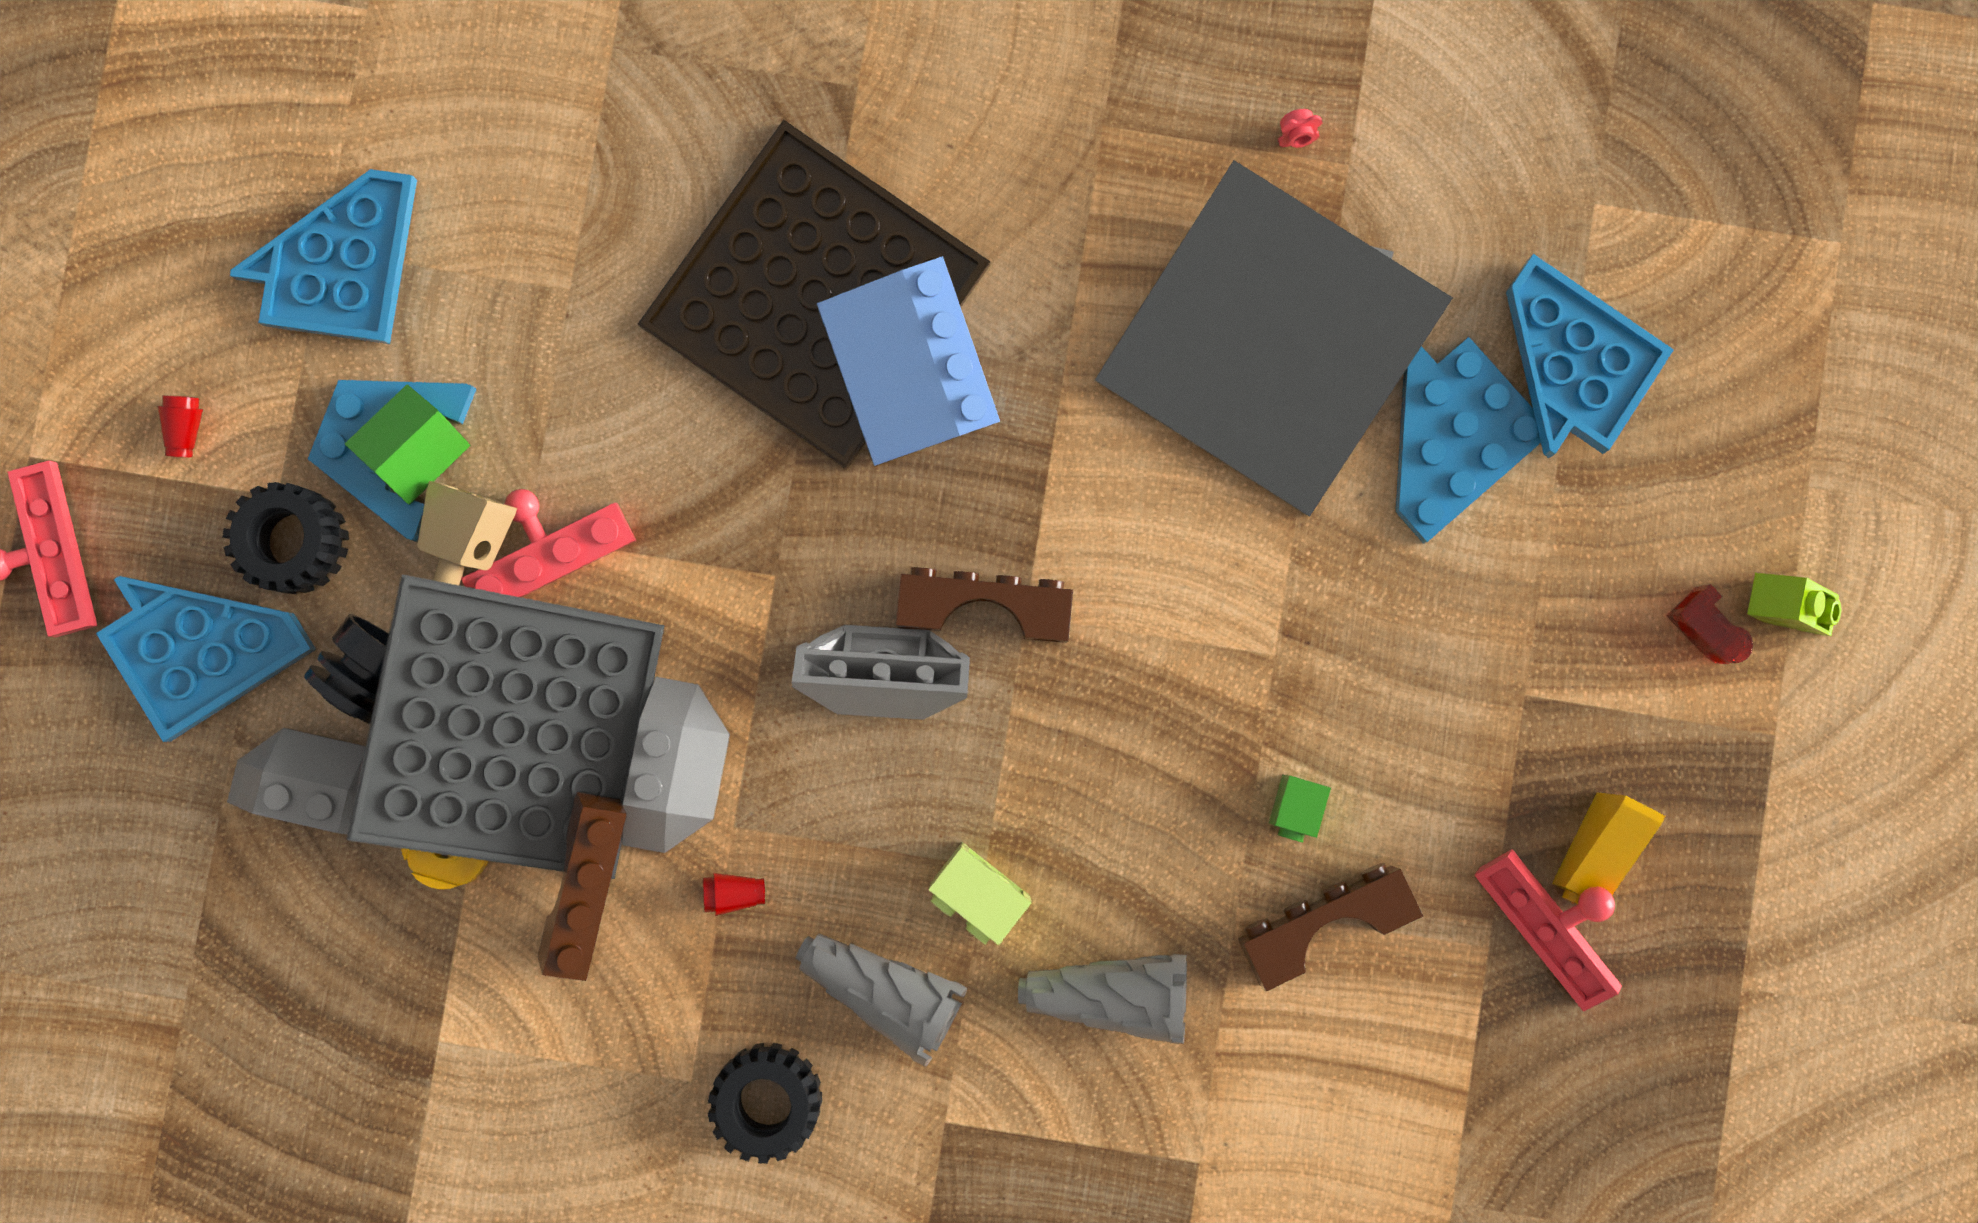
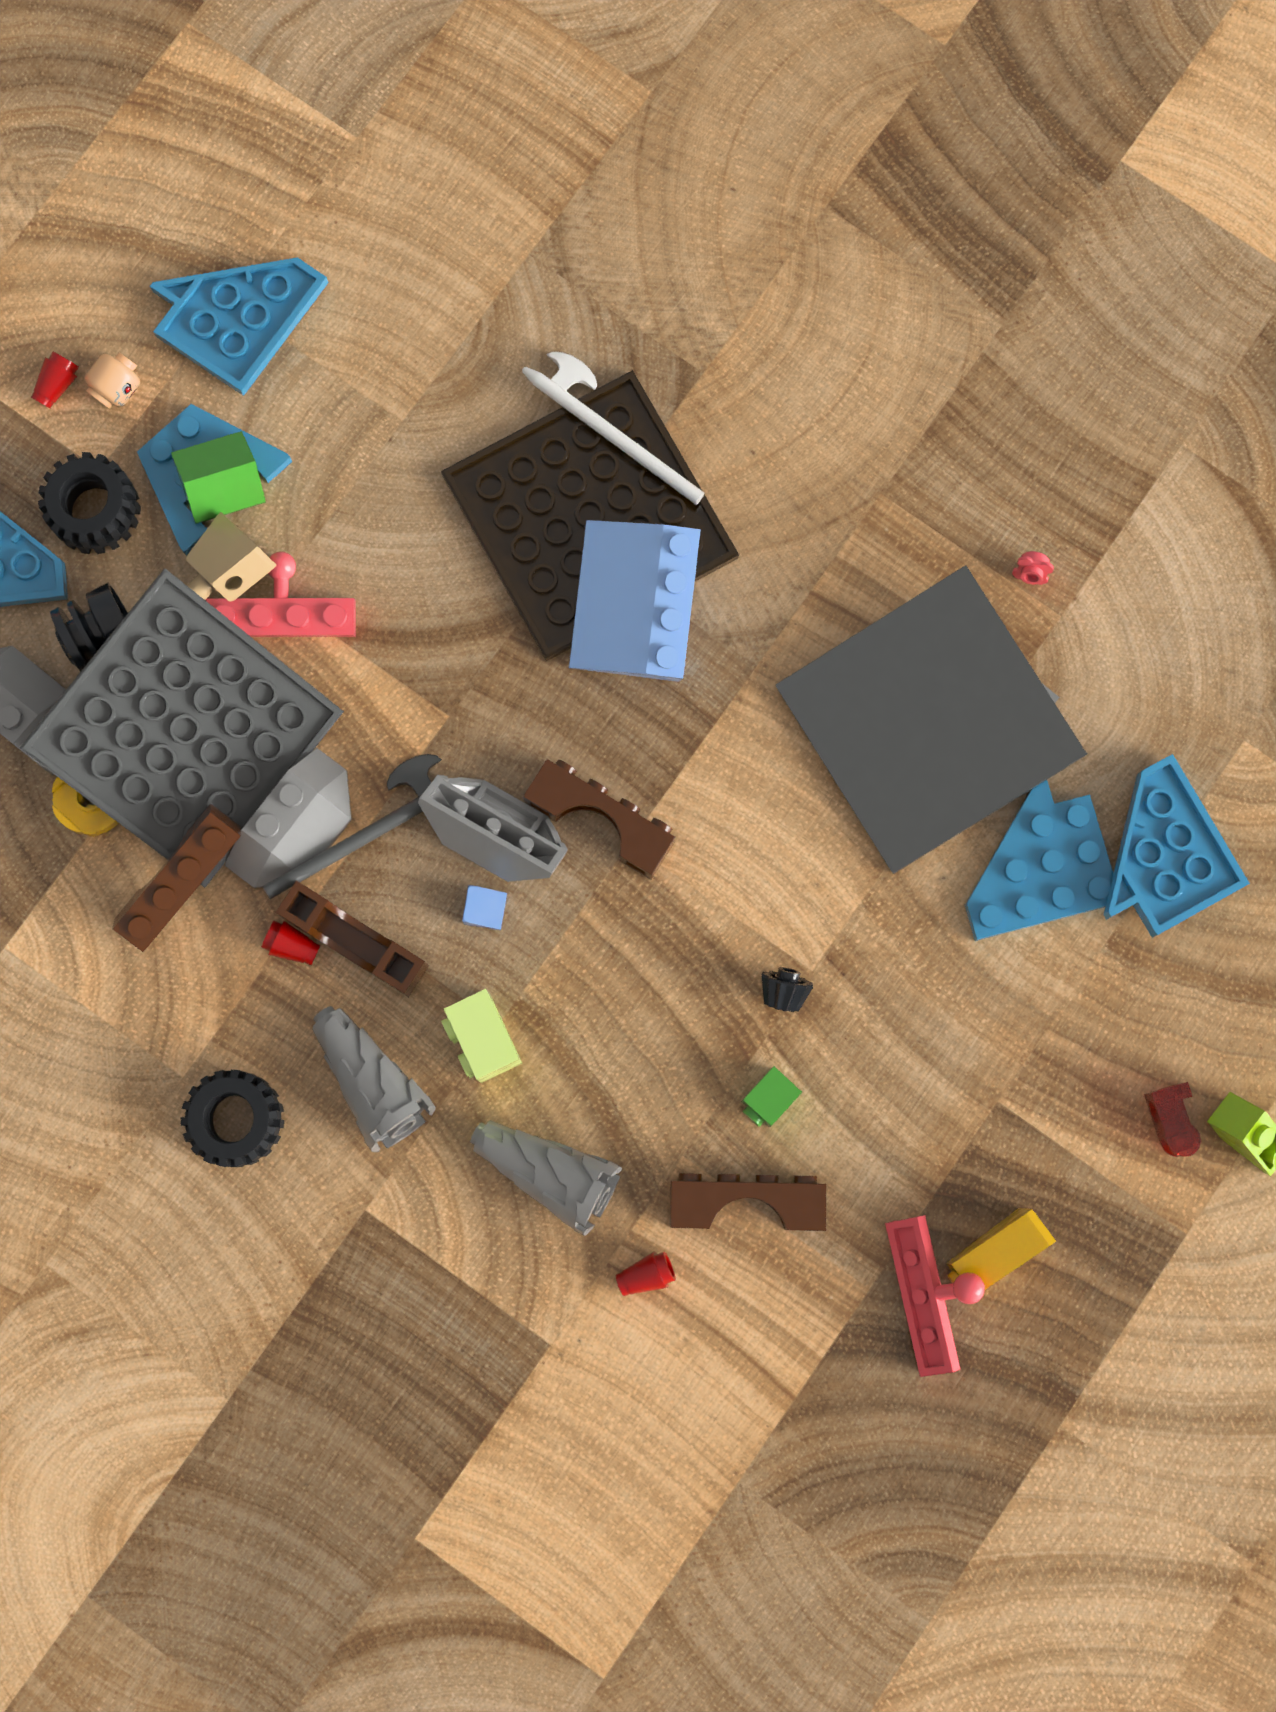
camera: 30 degrees right, 5 degrees down
none -> light nougat head [84,352,140,409]
none -> dark grey piece [262,754,442,899]
none -> reddish brown arch [275,880,429,998]
none -> slope [462,885,507,930]
none -> white piece [522,352,705,505]
none -> red cone [616,1251,676,1296]
none -> black piece [761,967,813,1012]

